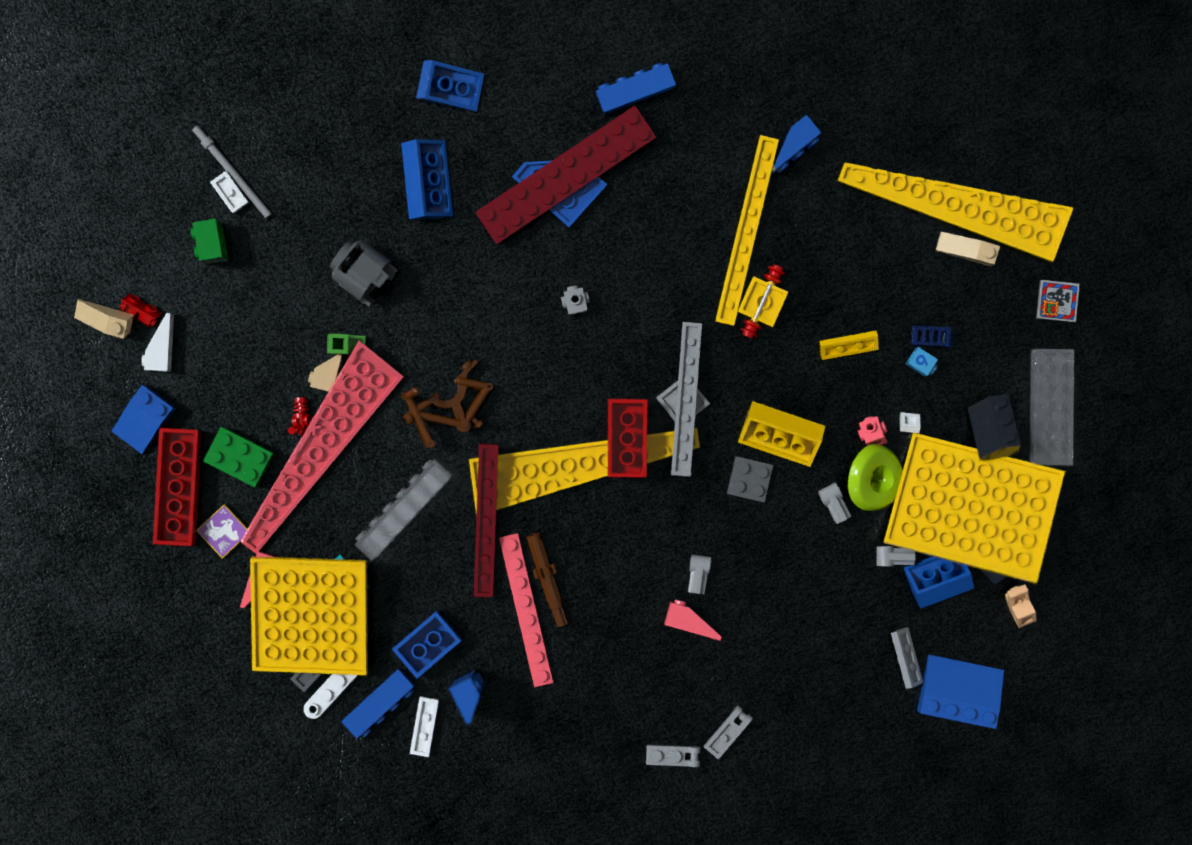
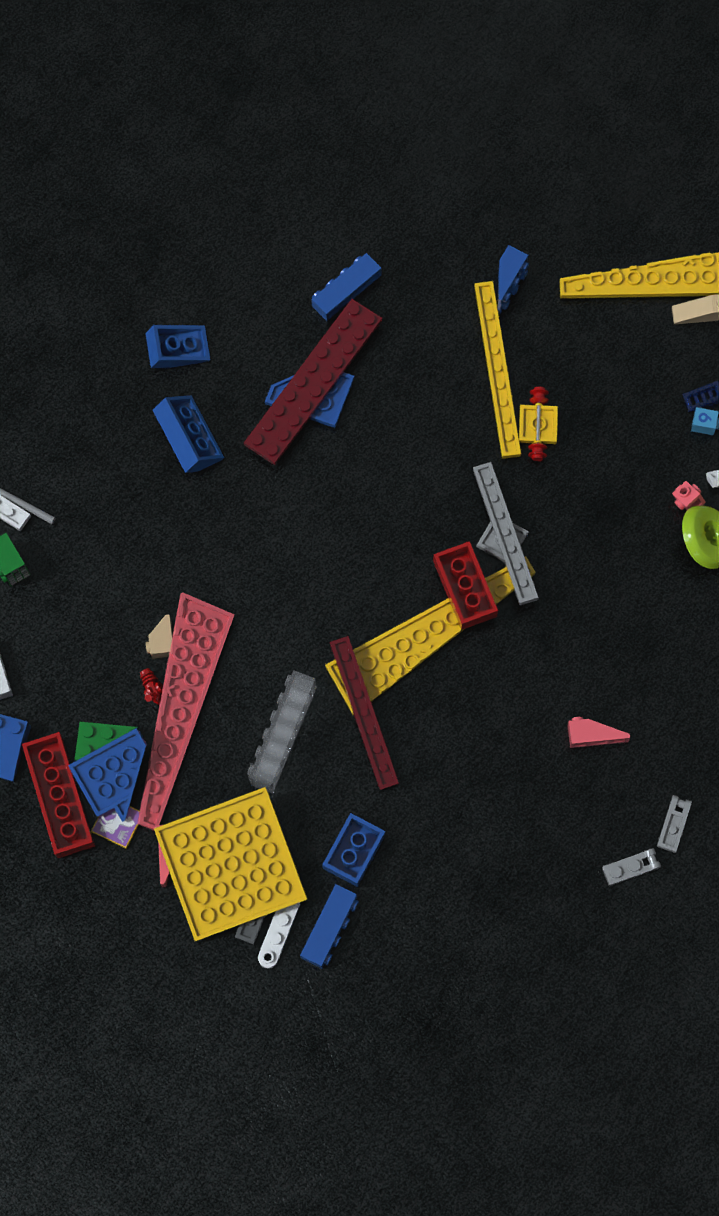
camera: 15 degrees left, 15 degrees down
bright green brick [327,334,365,355] -> none
dark grey piece [330,240,398,306] -> none
reddish brown piece [401,359,493,448] -> none
white plate [410,696,439,757] -> none
blue slope [449,670,484,724] -> none
coral plate [499,533,553,687] -> none
reddish brown piece [527,532,568,627] -> none
light grey brick [561,285,589,315] -> none
light grey piece [688,555,711,594] -> none
dark grey plate [727,456,773,502] -> none
yellow slope [738,401,825,467] -> none
light grey piece [818,483,851,524] -> none
yellow plate [820,331,879,360] -> none
none -> blue wing [68,727,147,822]

